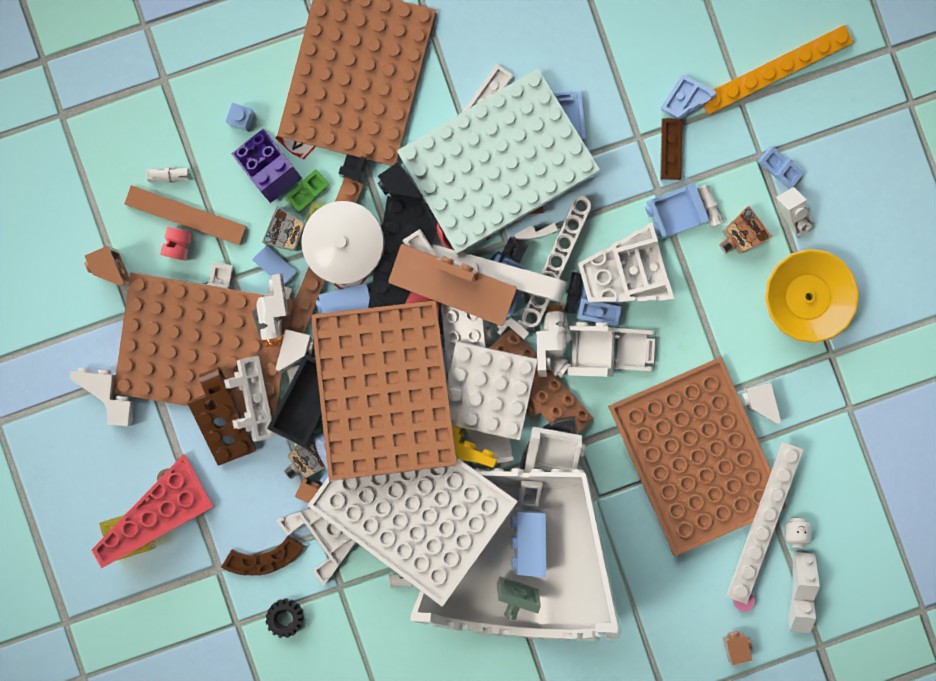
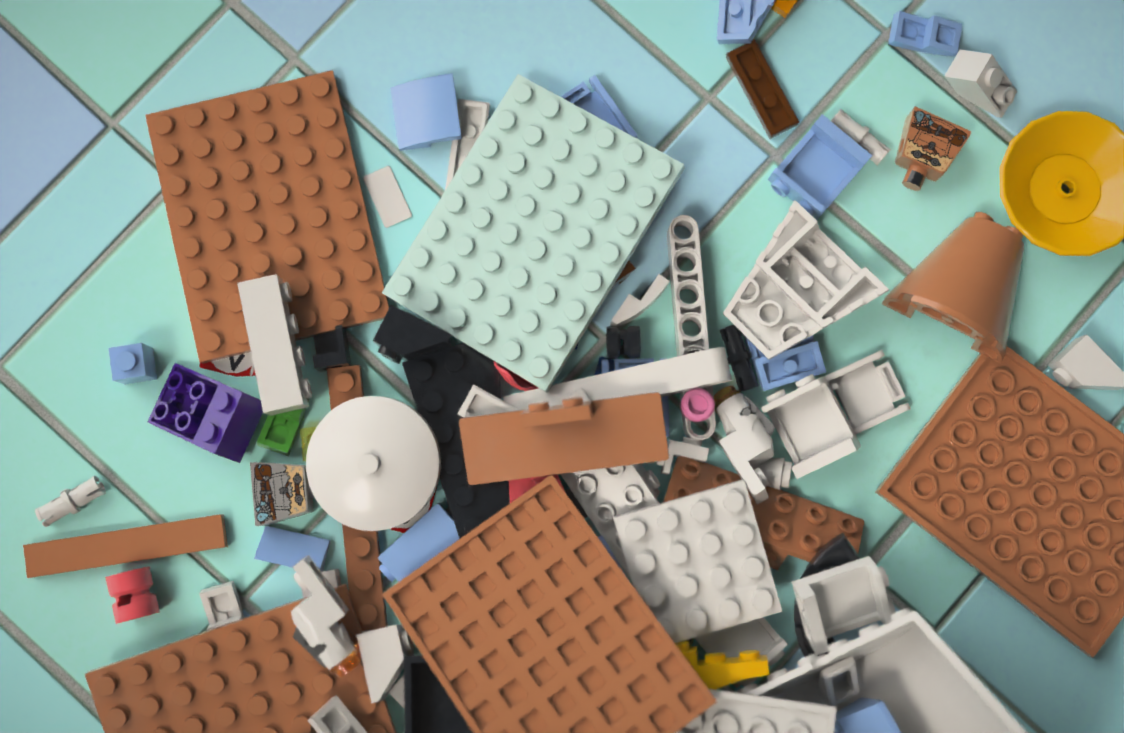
camera: 25 degrees left, 5 degrees down
nougat slope [84,246,130,288] -> none
none -> white brick [237,274,312,416]
none -> white sticker [363,166,412,228]
none -> light blue slope [391,73,462,151]
none -> bright pink tile [680,388,715,422]
none -> nougat cone [882,212,1024,363]

